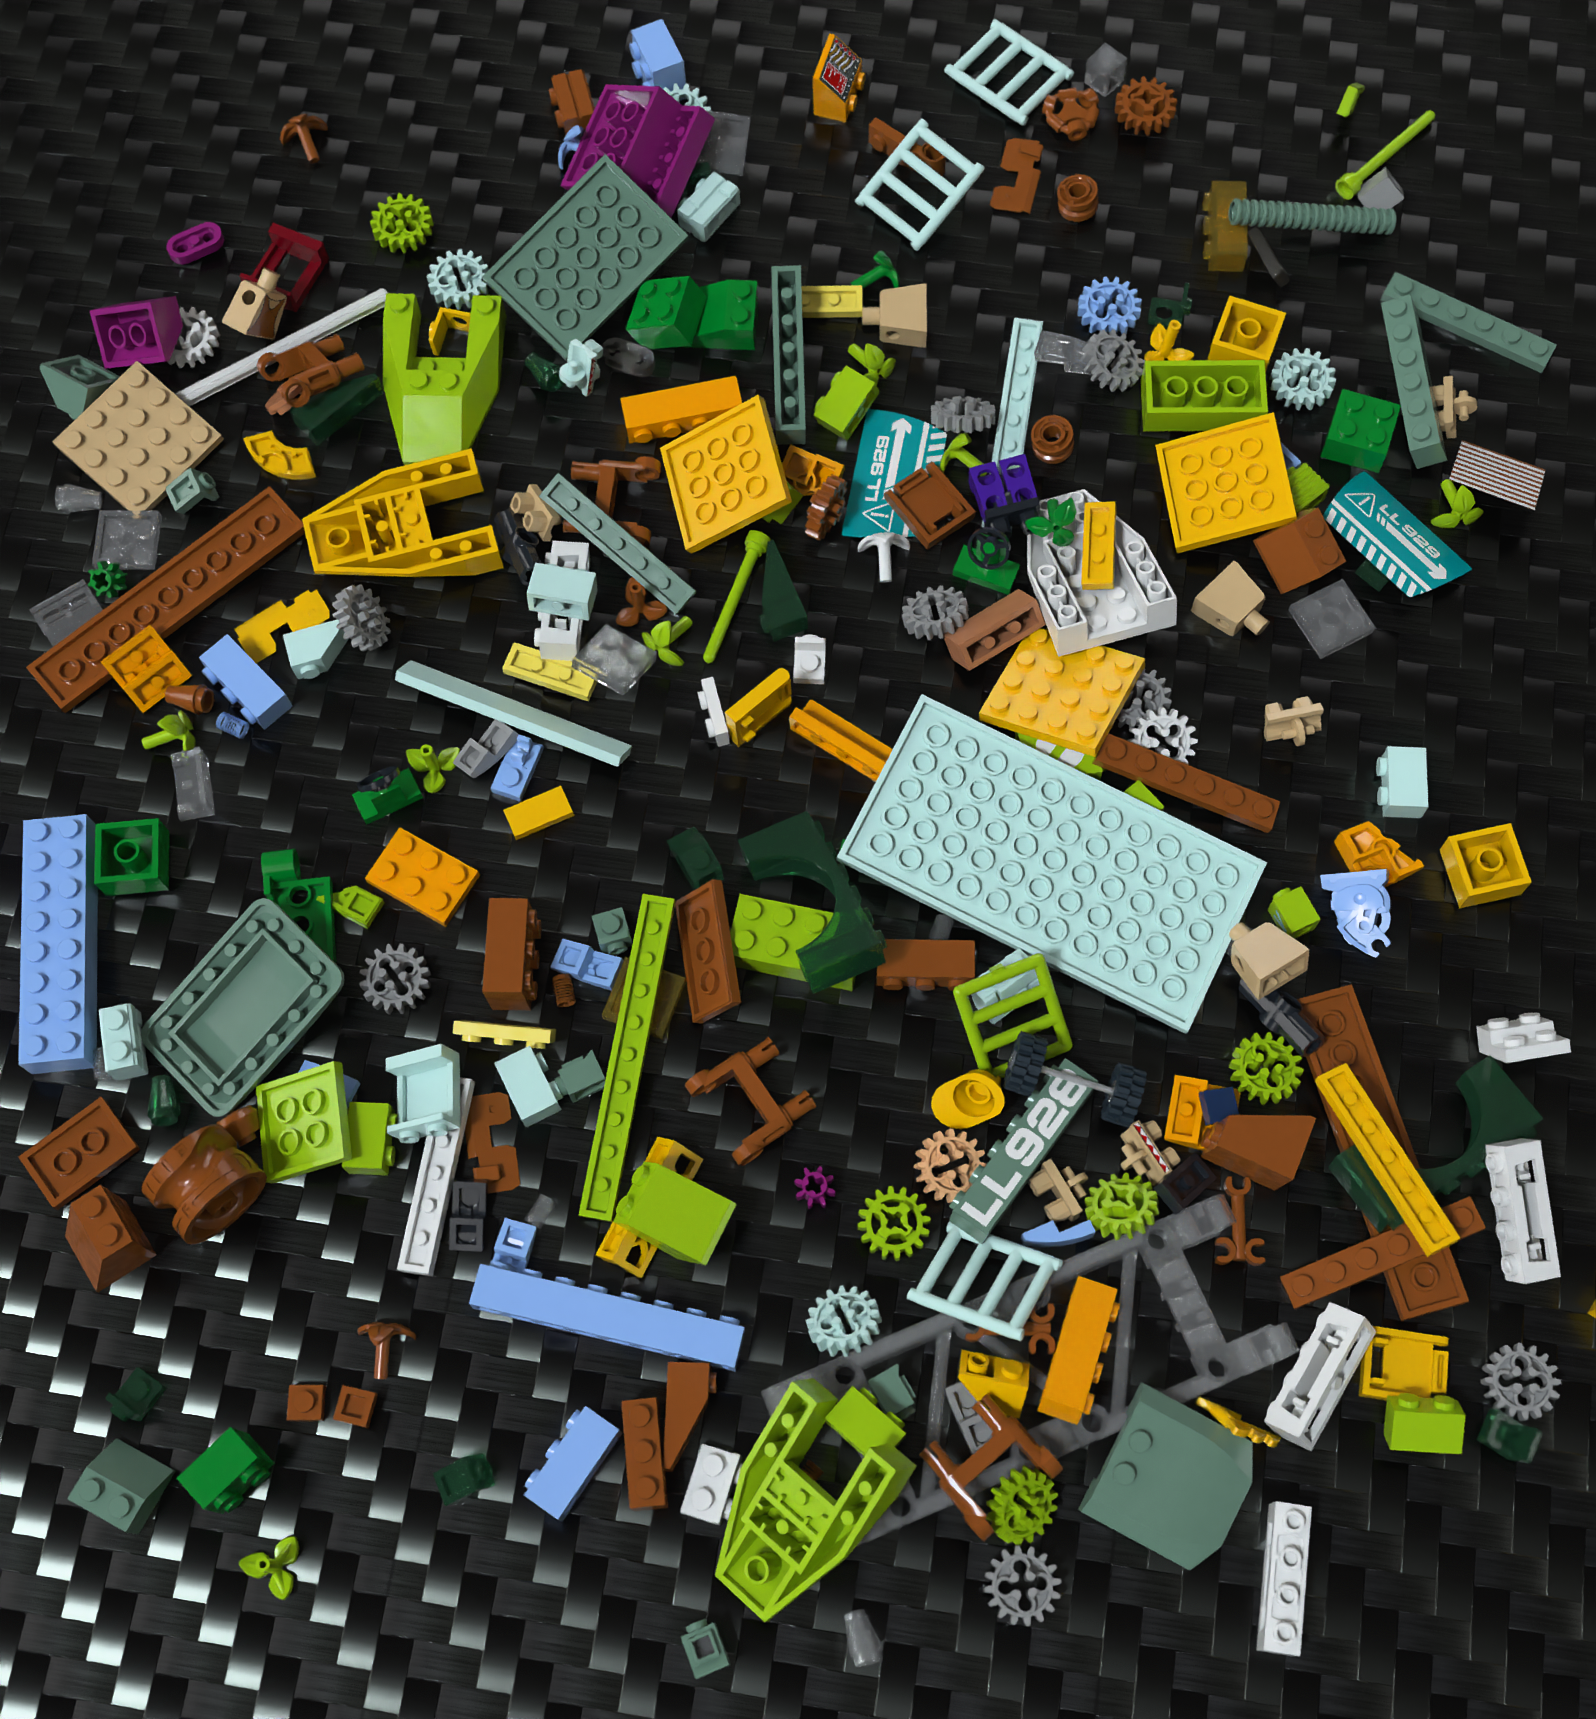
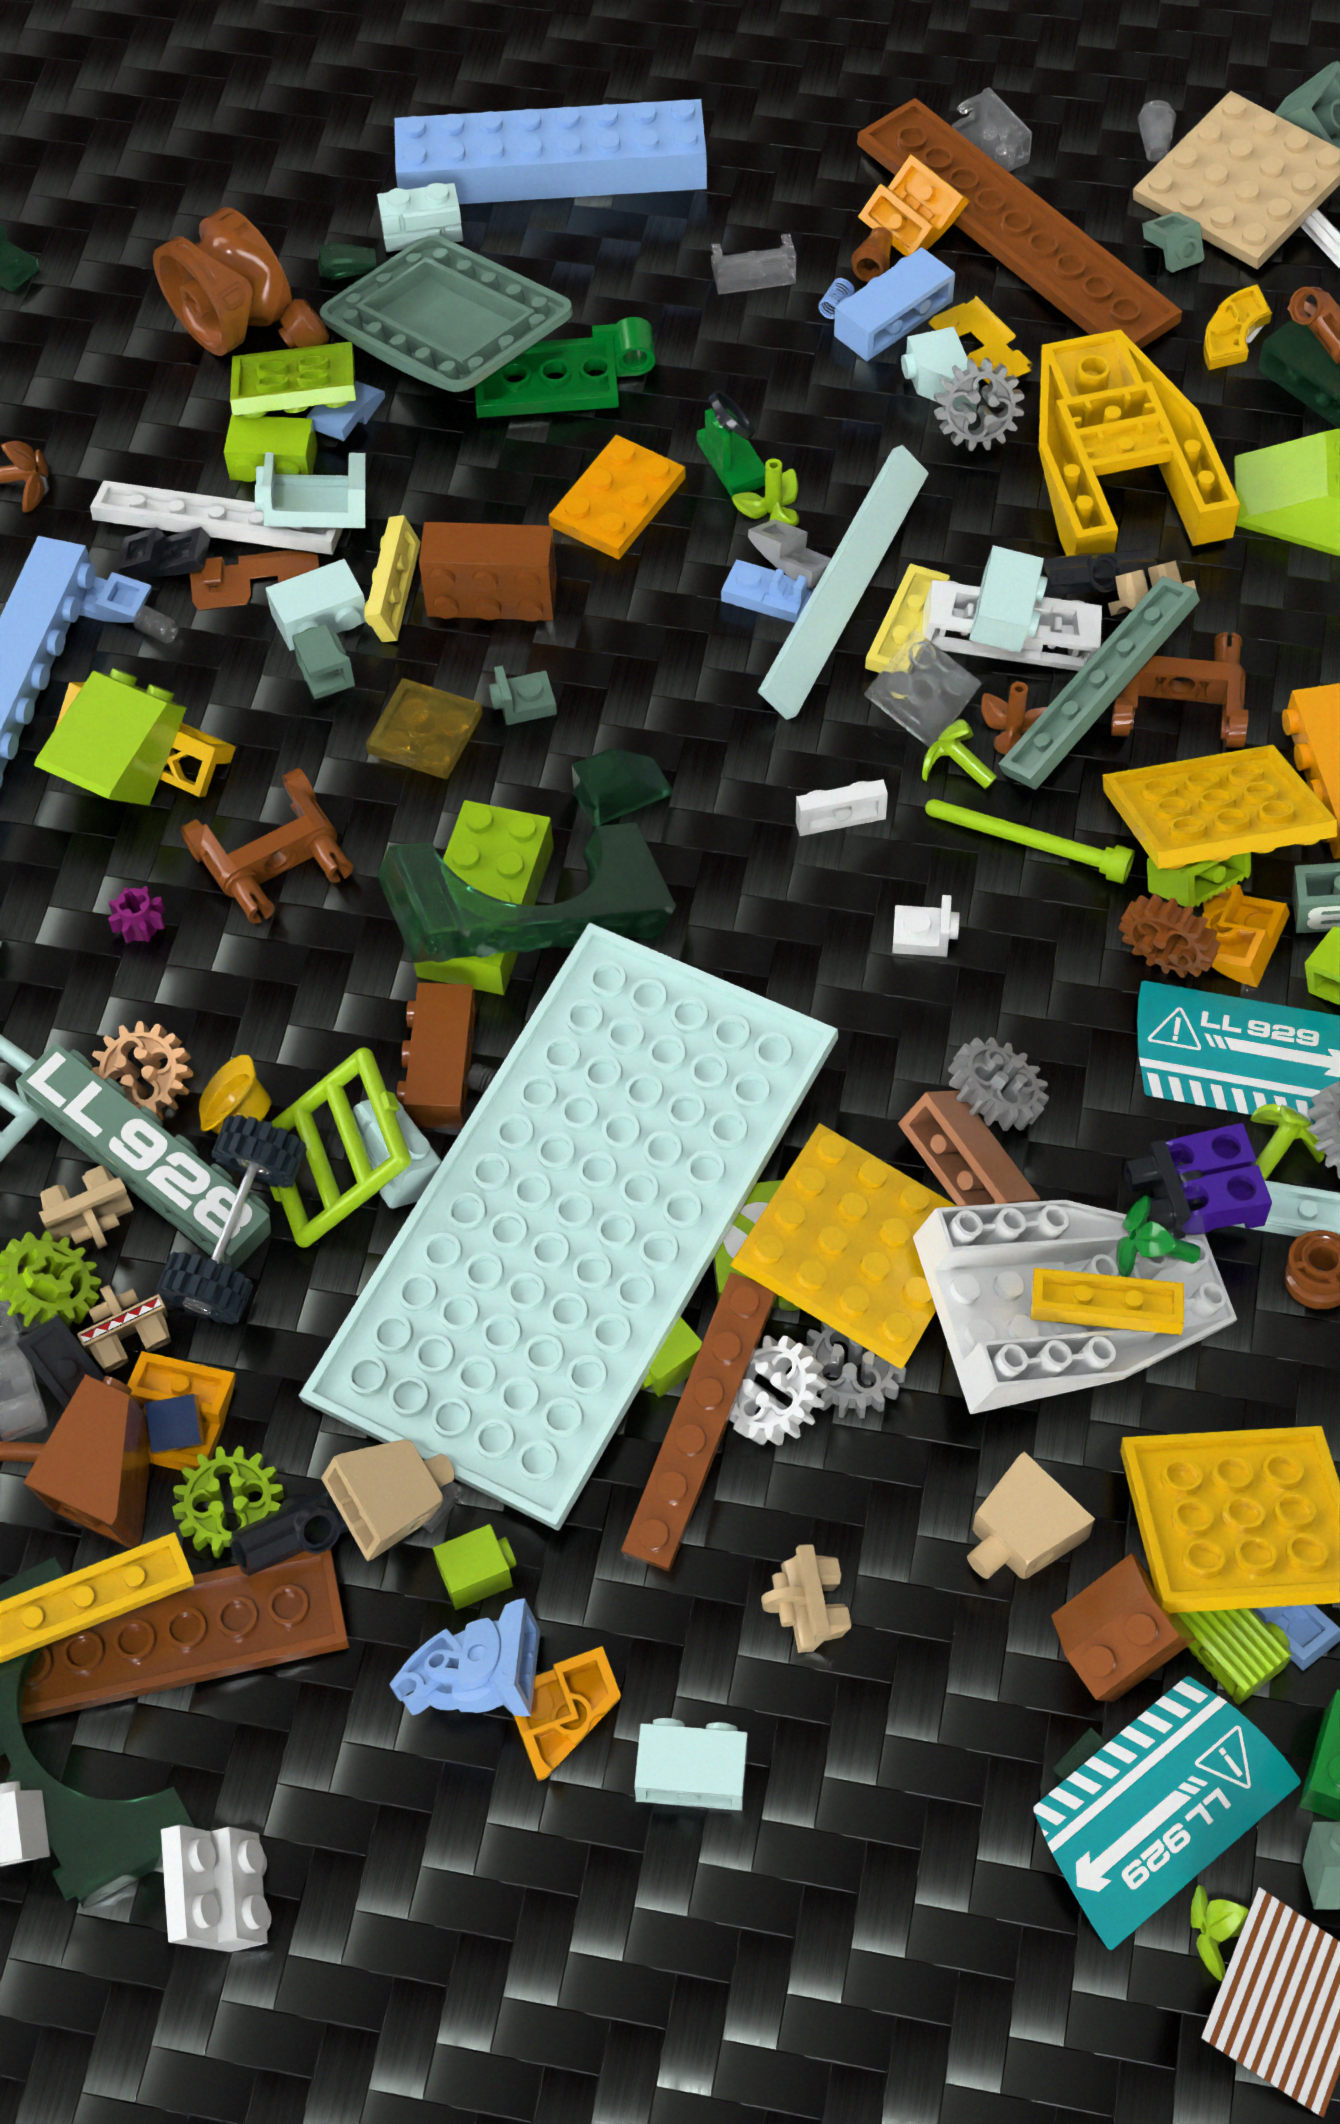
camera: 90 degrees right, 10 degrees down
dark orange plate [18,1096,140,1210] -> none
dark orange slope [65,1185,156,1292] -> none
green gear [88,561,128,598] -> none
clear plate [92,510,162,570] -> none
green brick [94,818,170,896] -> none
lime plant [142,710,196,761] -> none
lime tile [316,885,384,929] -> none
light grey gear [359,944,431,1014] -> none
yellow tile [503,786,574,840] -> none
light blue slope [550,939,626,992] -> none
dark orange piece [552,974,576,1007] -> none
lime plate [579,894,676,1222] -> none
dark orange tile [675,879,741,1023] -> none
yellow container [725,668,792,747] -> none
clear green slope [759,540,808,641] -> none
light orange panel [789,700,893,782] -> none
white plant [858,532,910,582] -> none
lime gear [858,1186,931,1261] -> none
dark orange container [884,462,976,550] -> none
green piece [953,527,1021,595] -> none
light blue slope [1020,1220,1096,1247] -> none
clear plate [1288,579,1376,659] -> none
yellow brick [1440,823,1532,909] -> none

